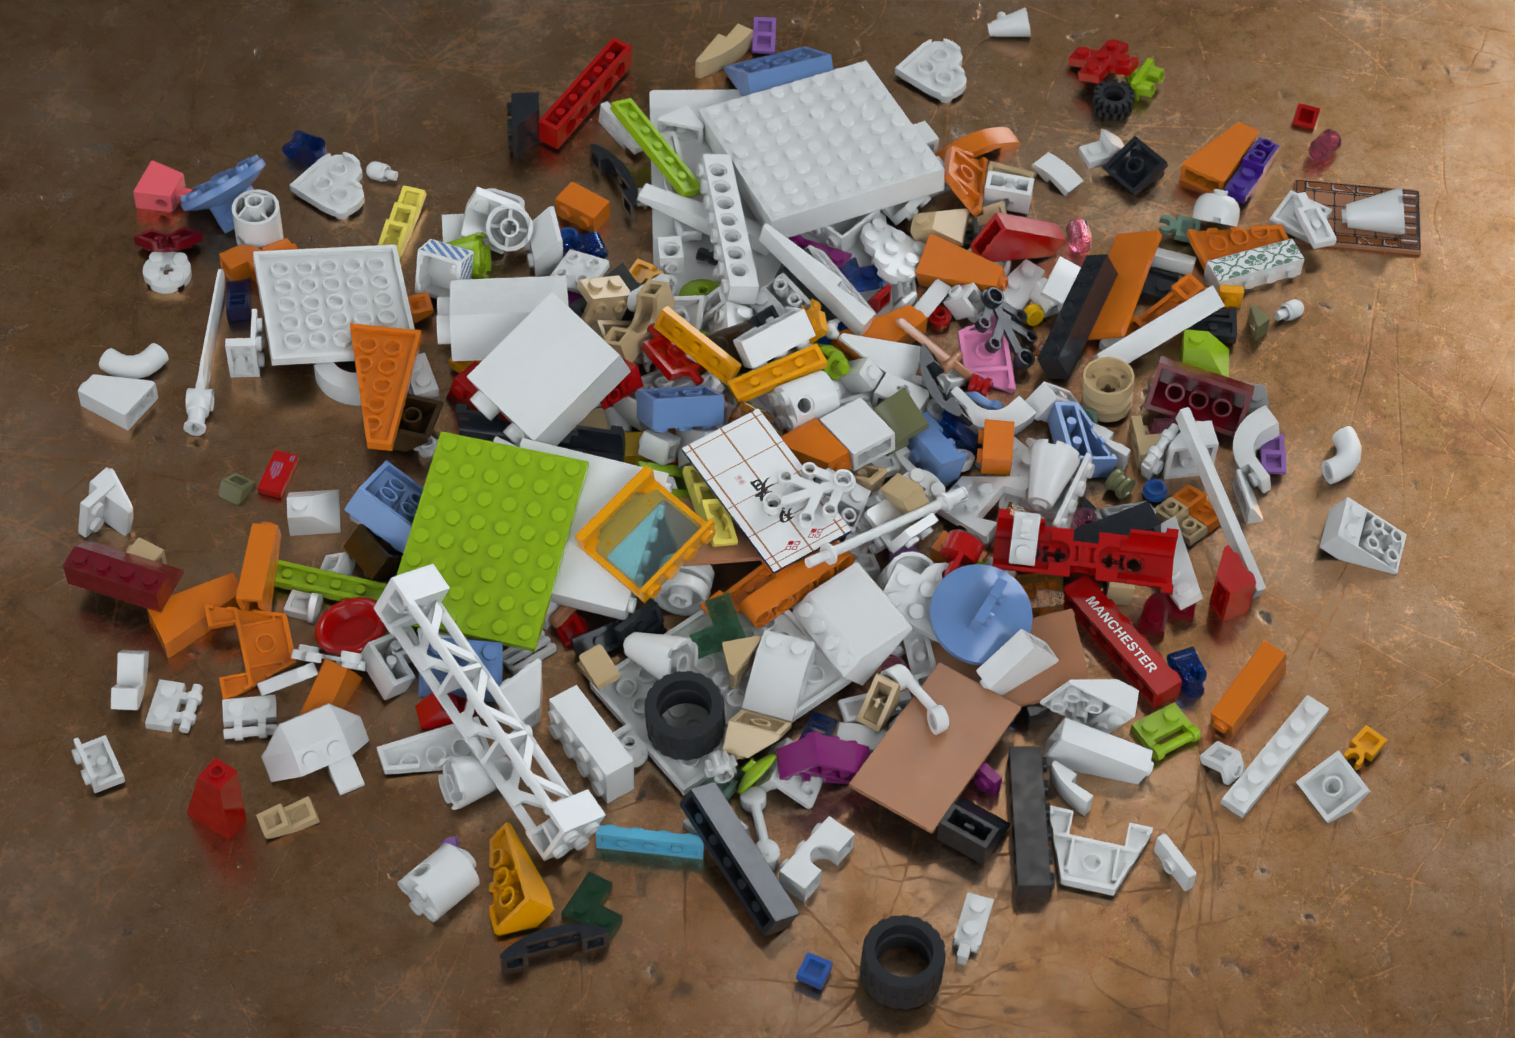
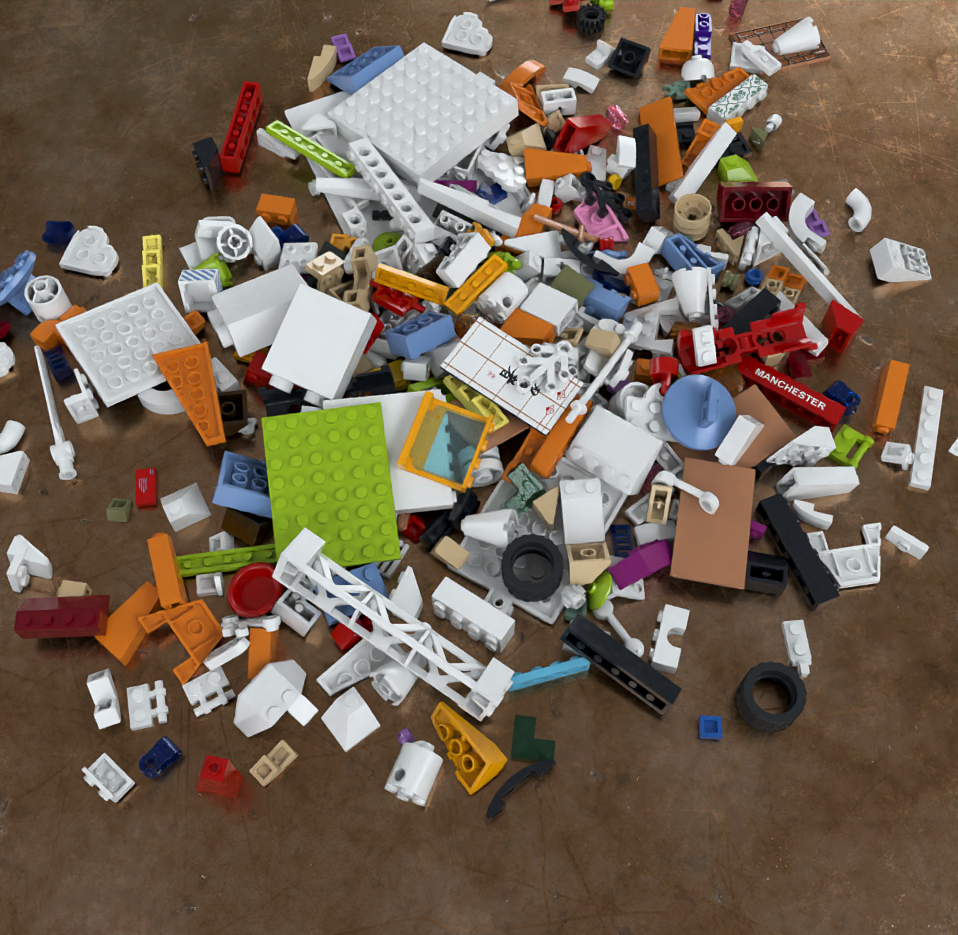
camera: 20 degrees left, 10 degrees up
white cylinder [366,161,398,182] -> none
black slope [590,144,638,222] -> none
red slope [866,284,892,314] -> none
none -> clear blue piece [139,736,182,779]
none -> white slope [321,687,380,752]

